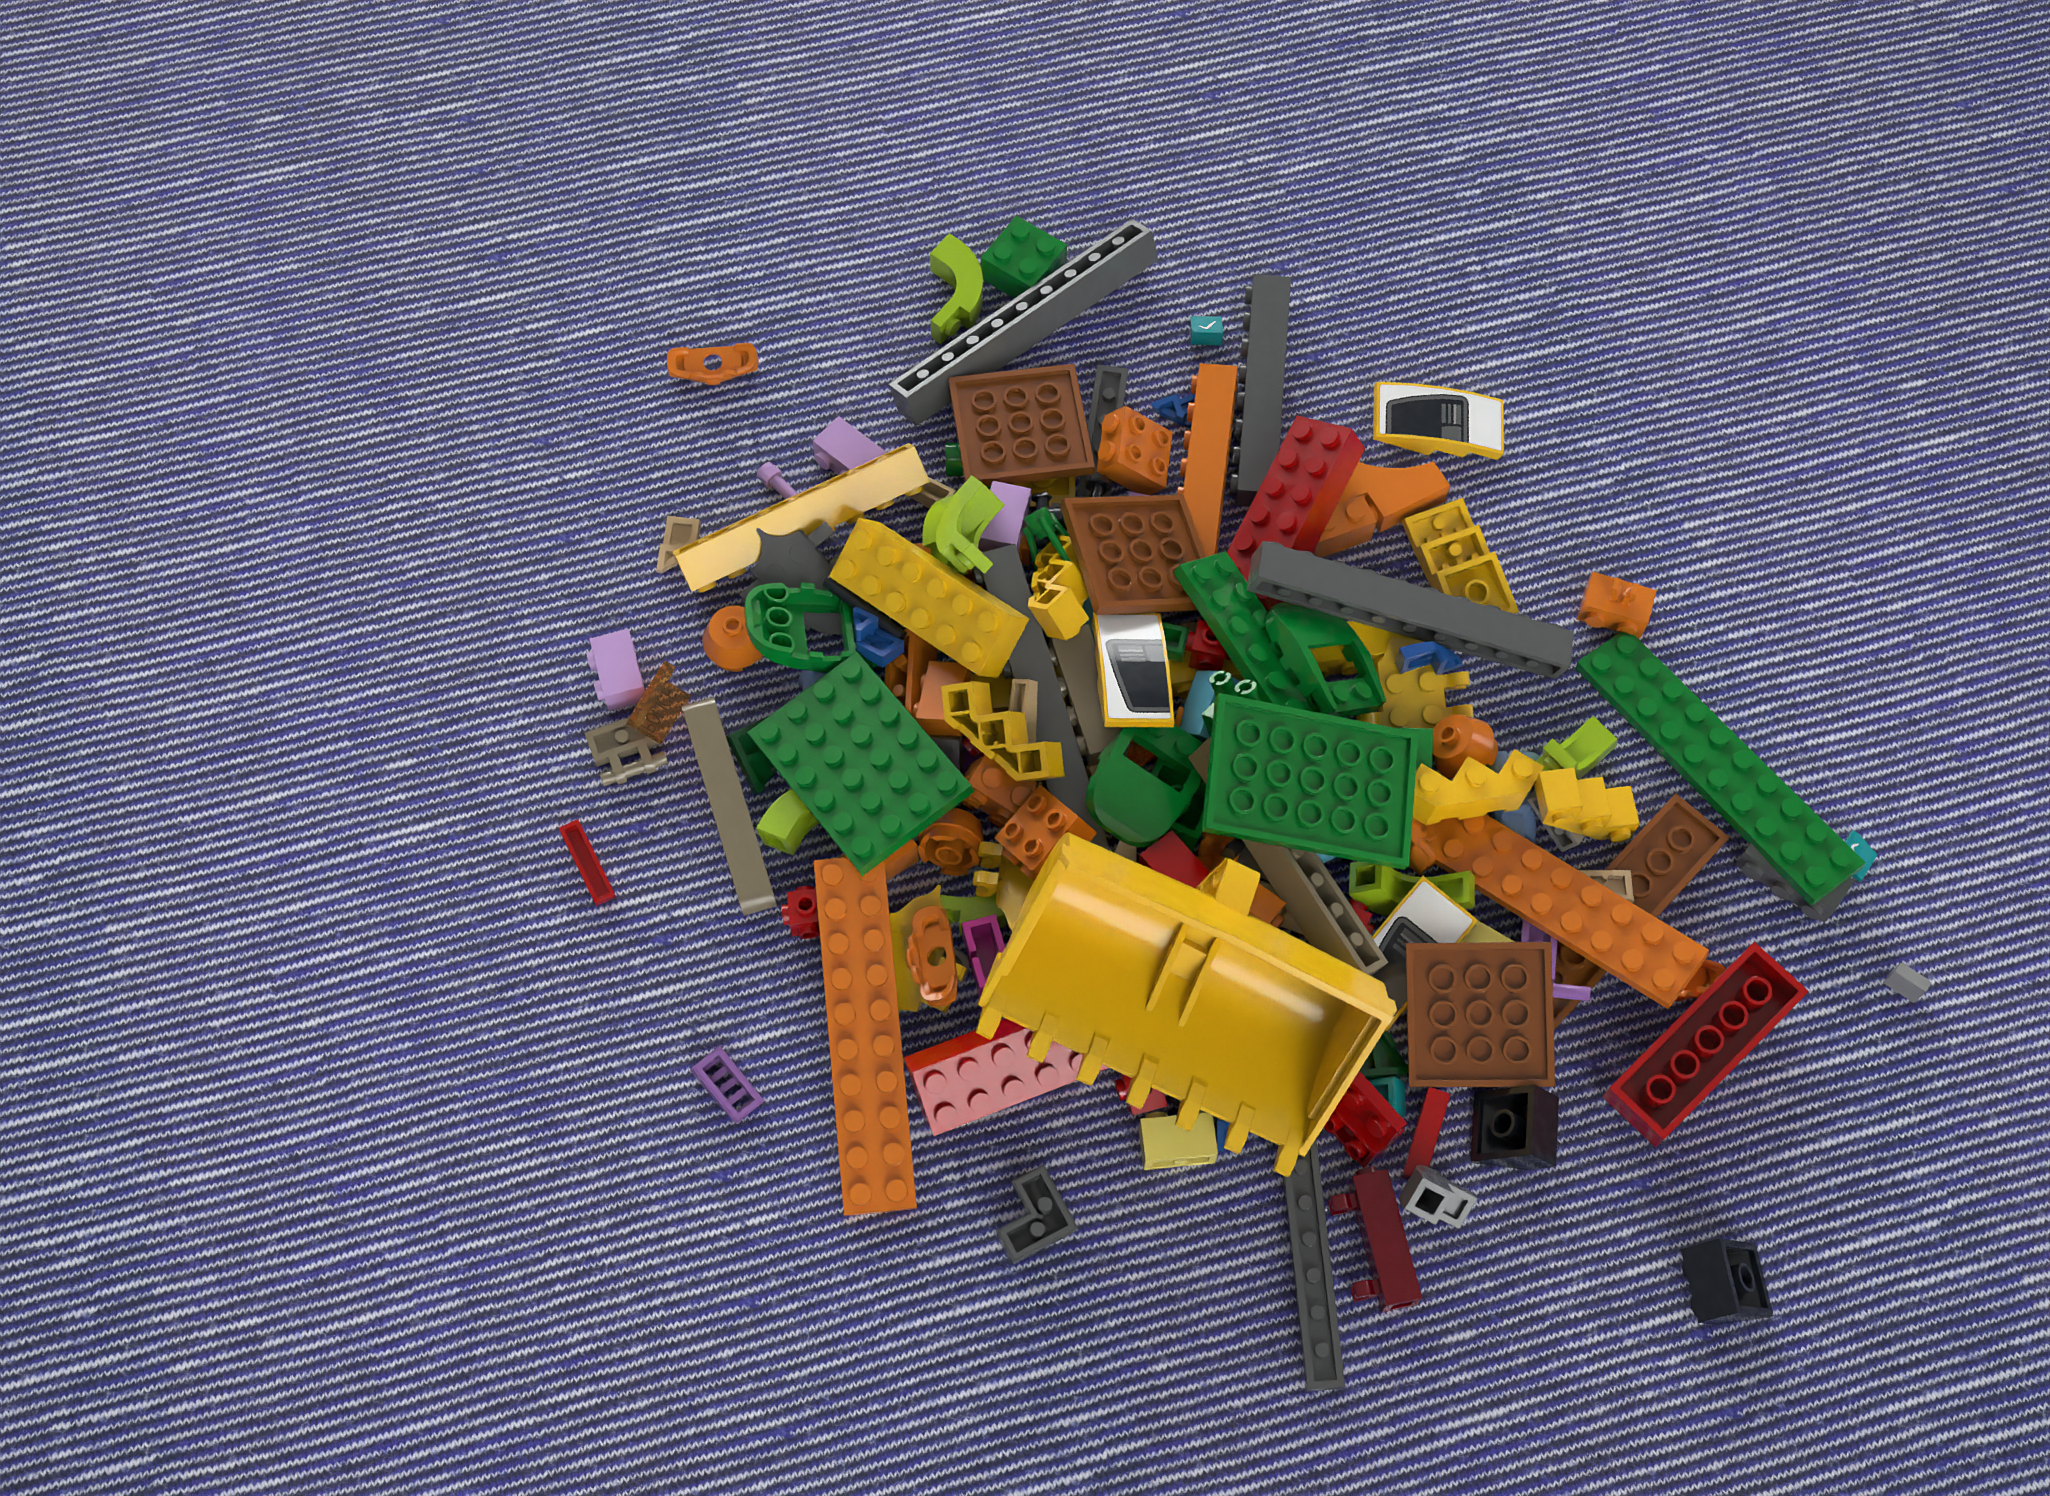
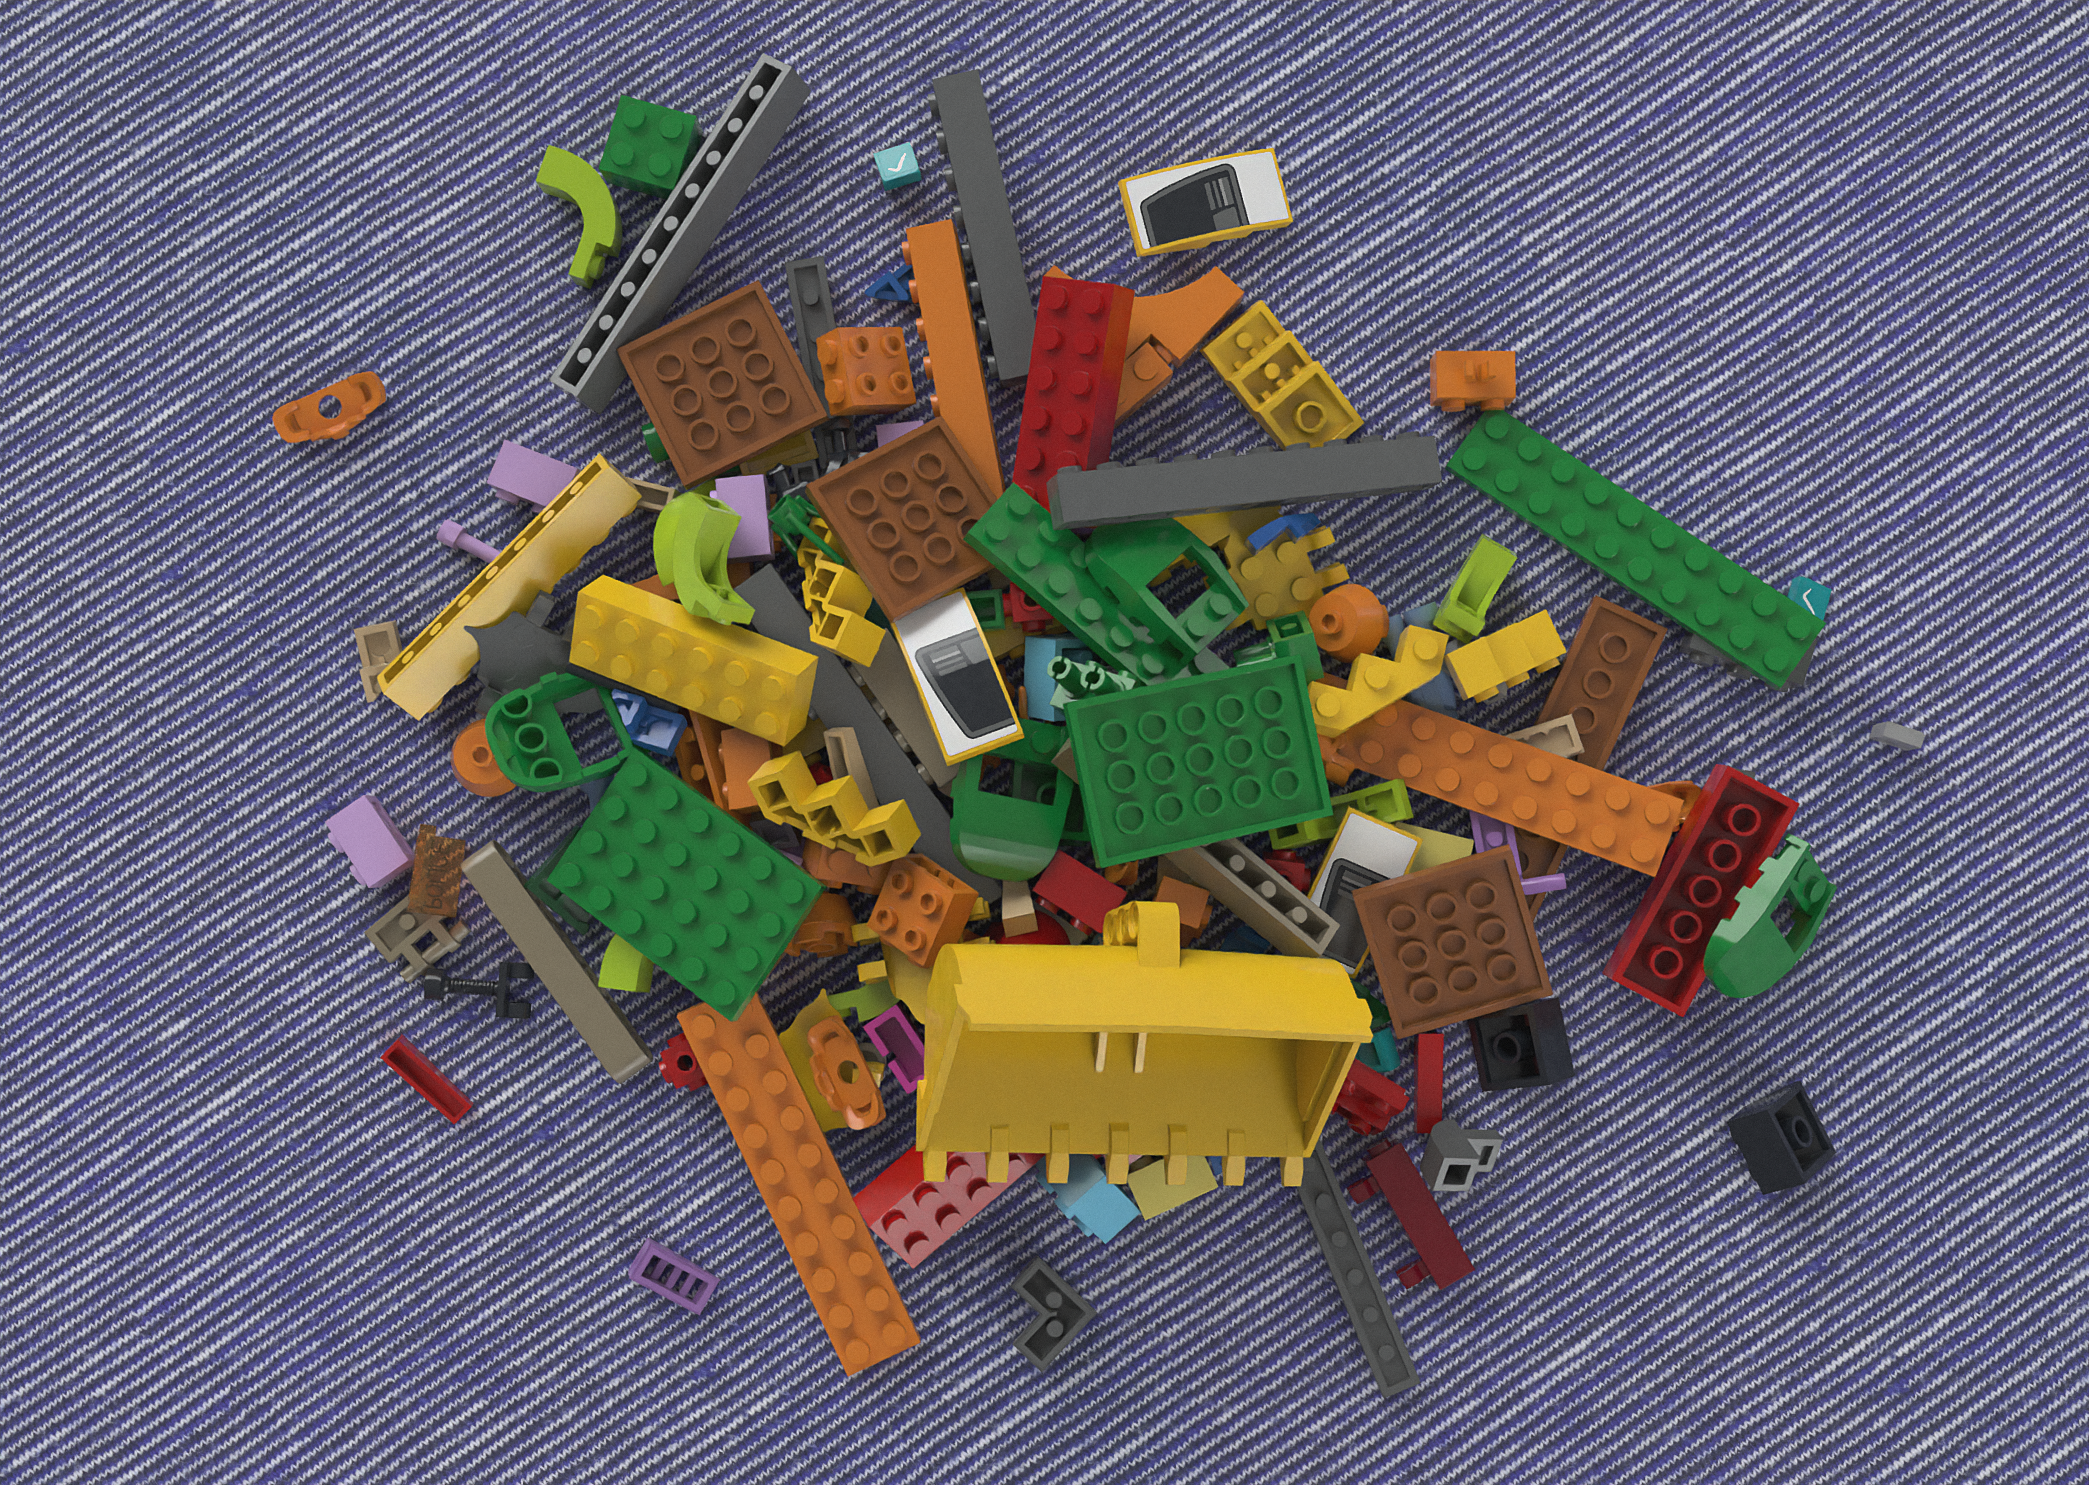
camera: 15 degrees left, 20 degrees up
none -> black bar [424,961,534,1019]
none -> medium azure brick [1035,1154,1141,1244]
none -> green slope [1704,833,1837,998]

